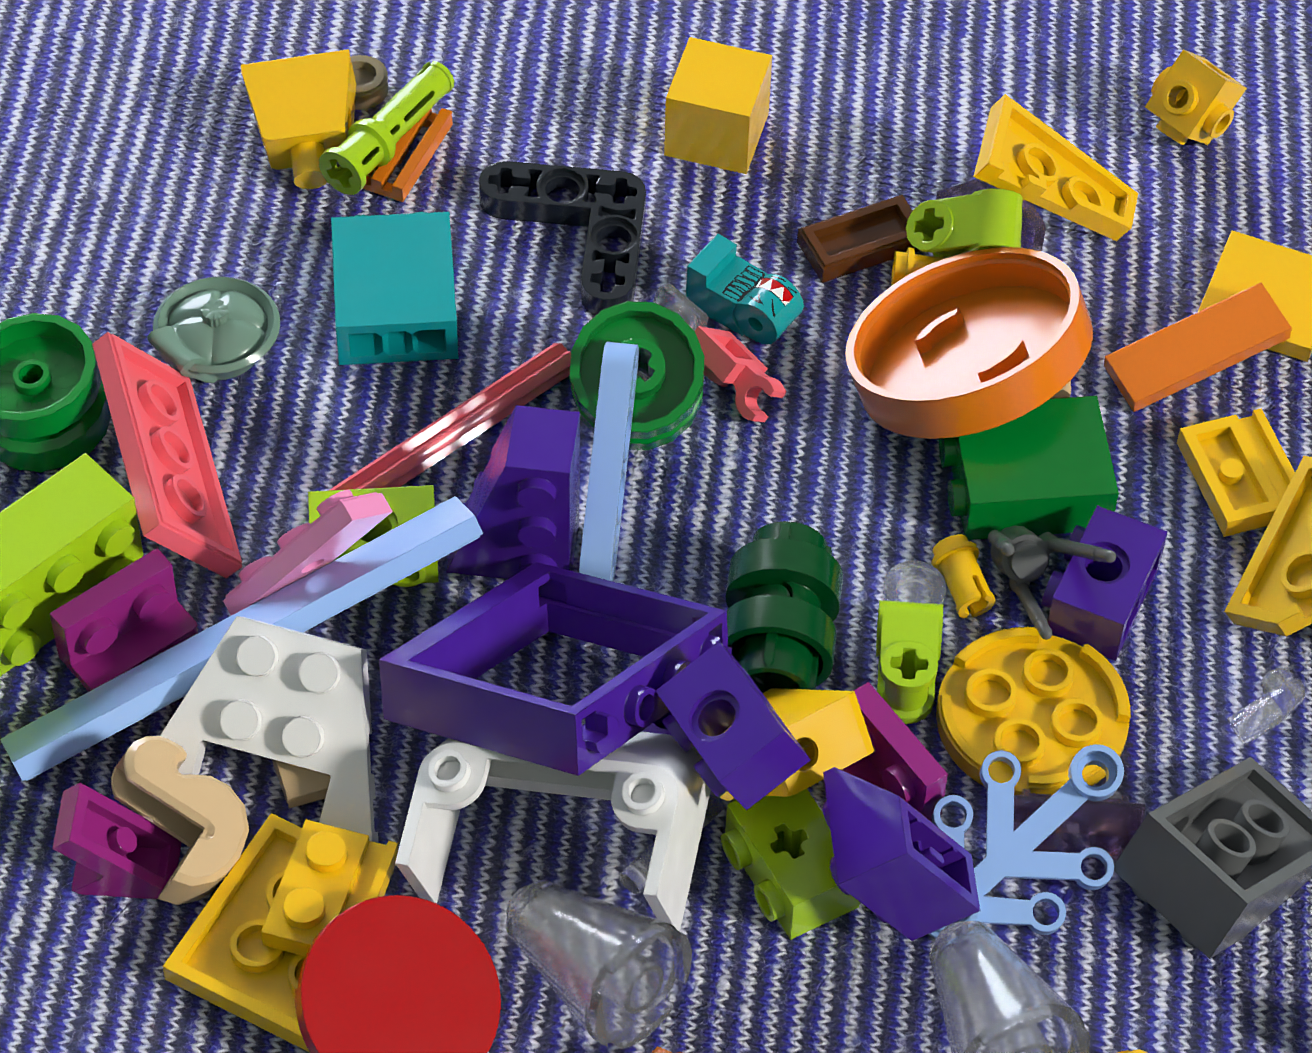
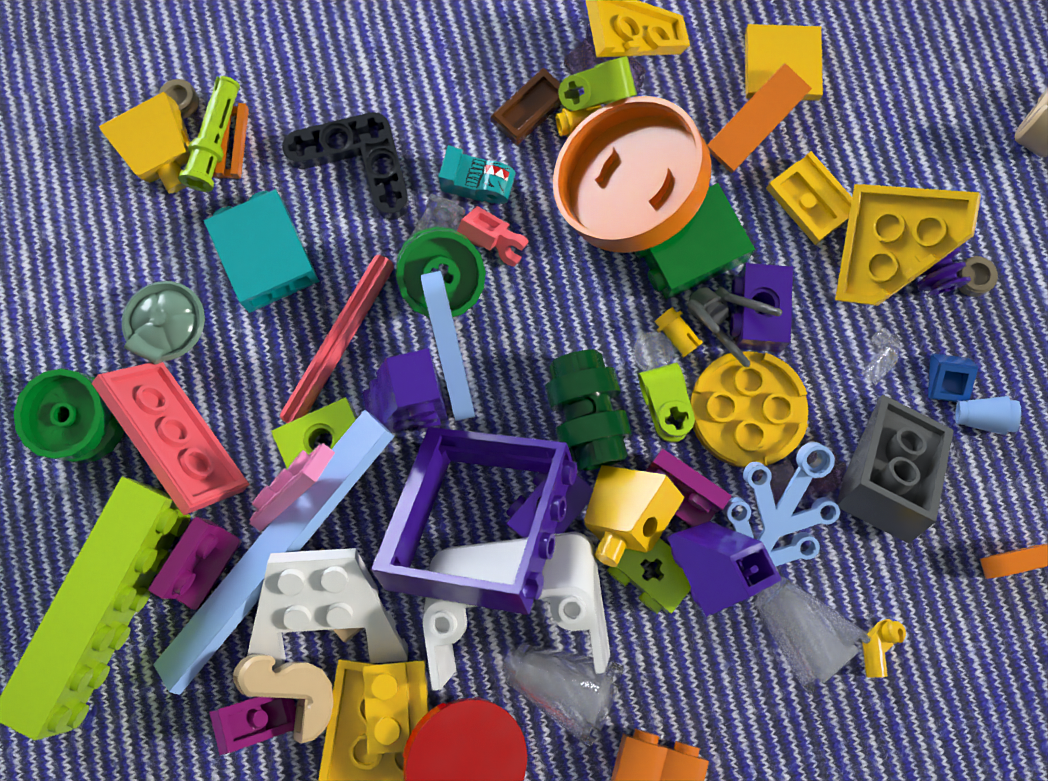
camera: 20 degrees left, 25 degrees up
dark purple brick [656,641,811,810] -> none
yellow head [664,37,772,174] -> none

